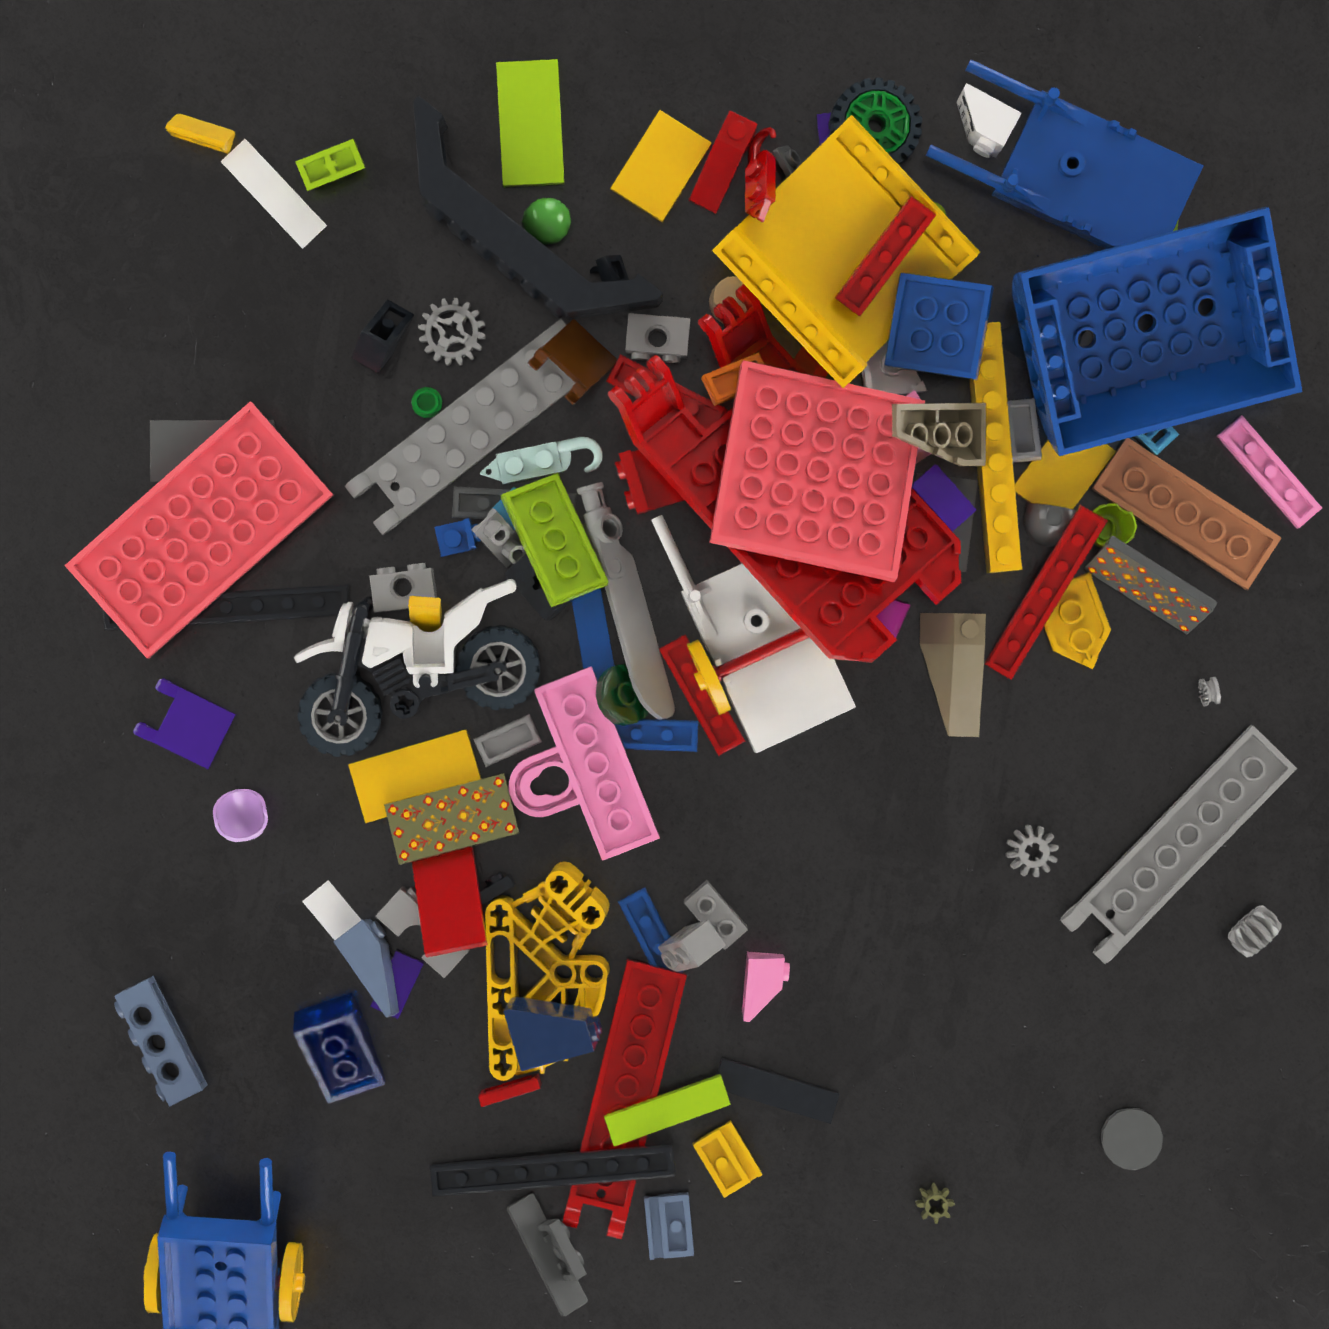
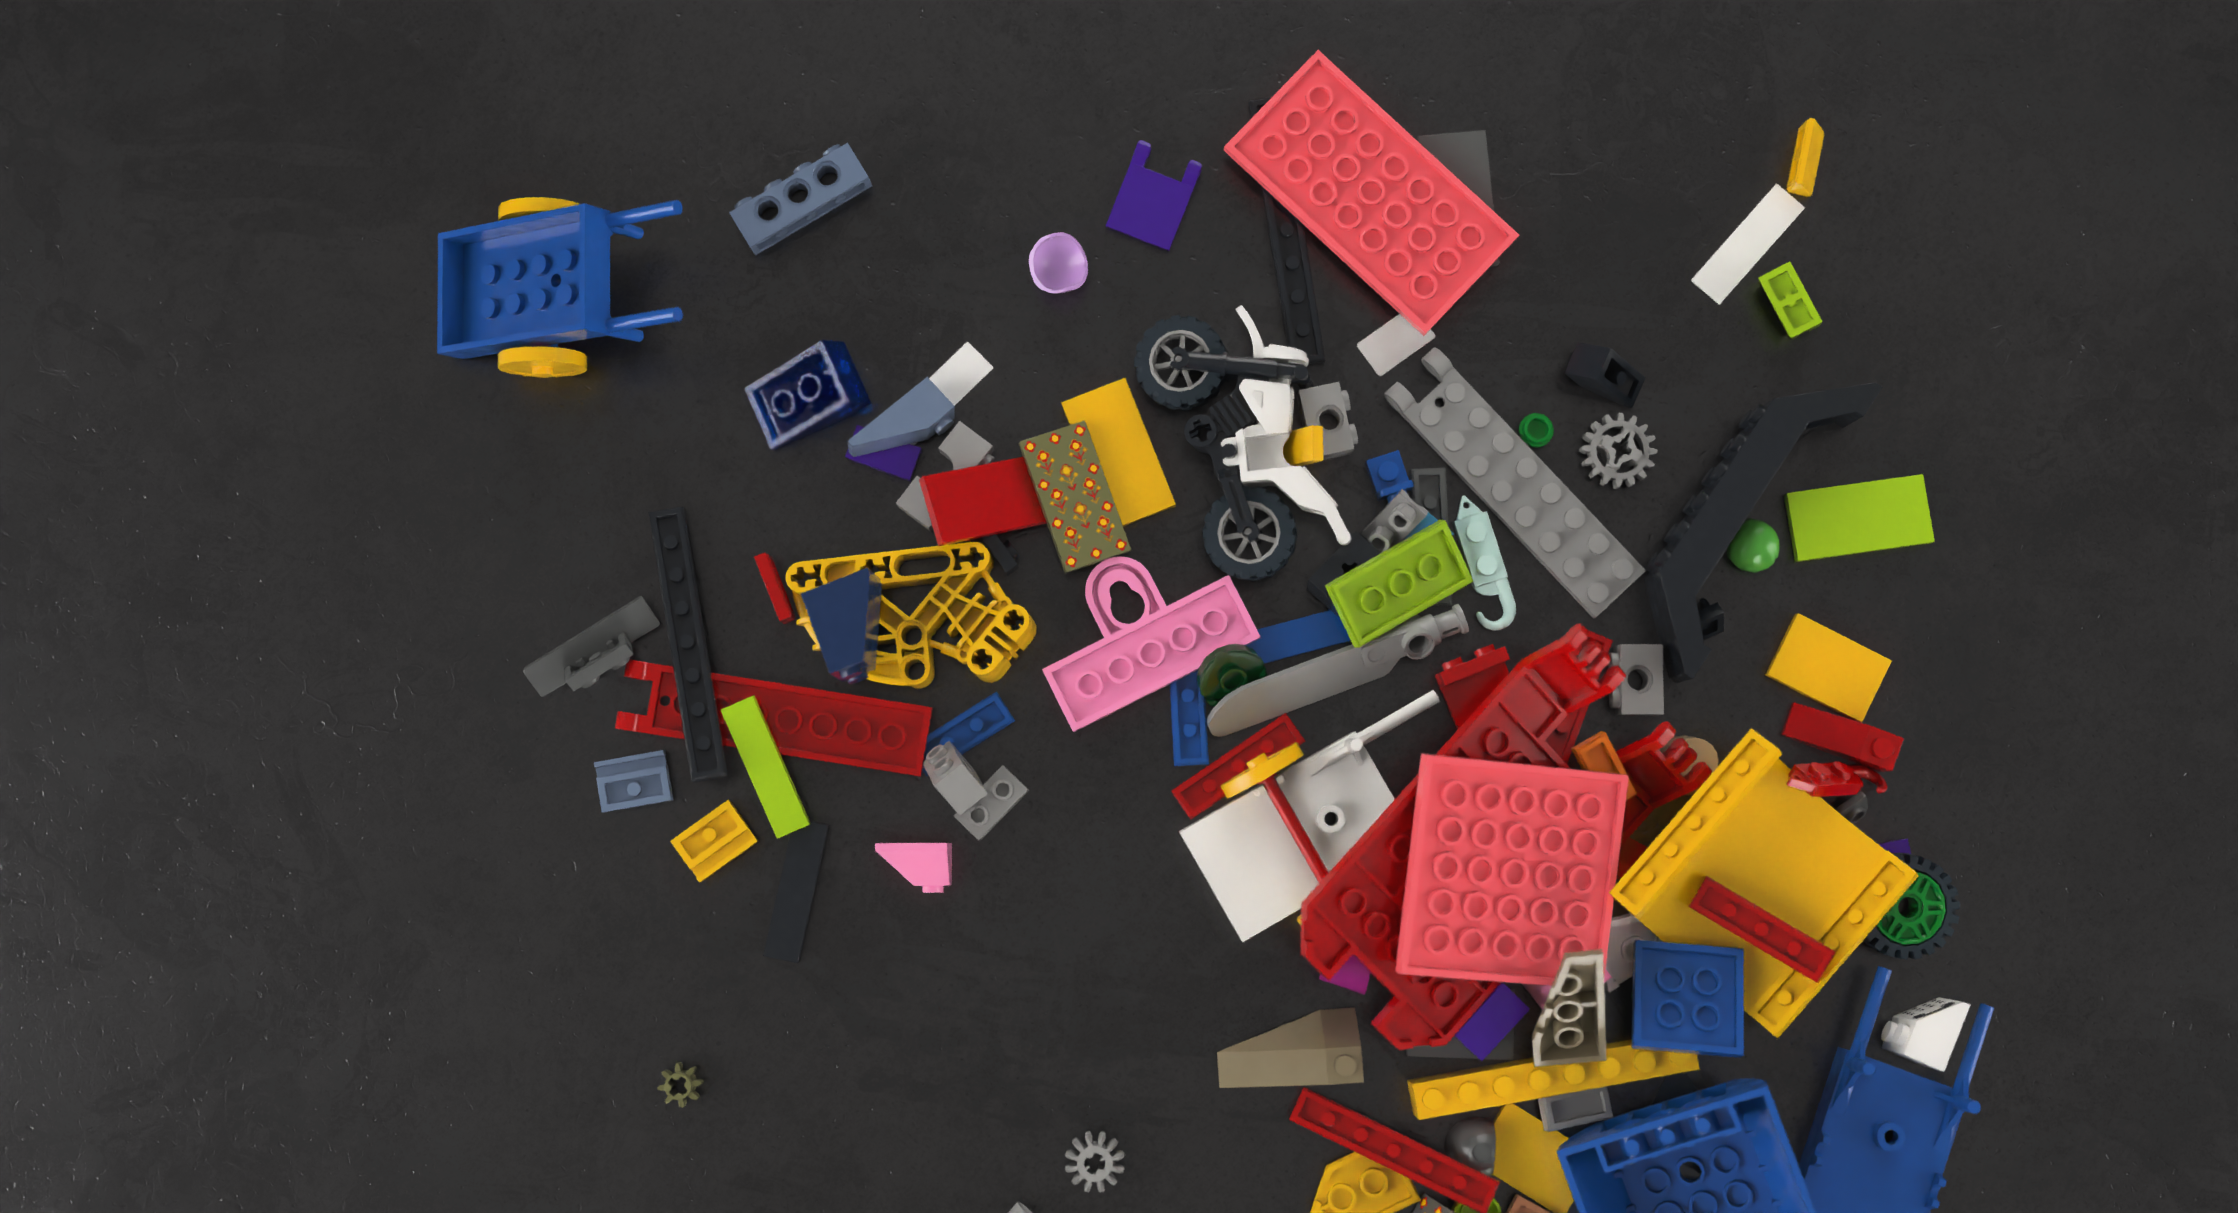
camera: 85 degrees right, 5 degrees down
light grey tile [473,714,542,767] -> none
reddish brown flag [528,319,618,405] -> none
none -> white sticker [1357,314,1435,376]

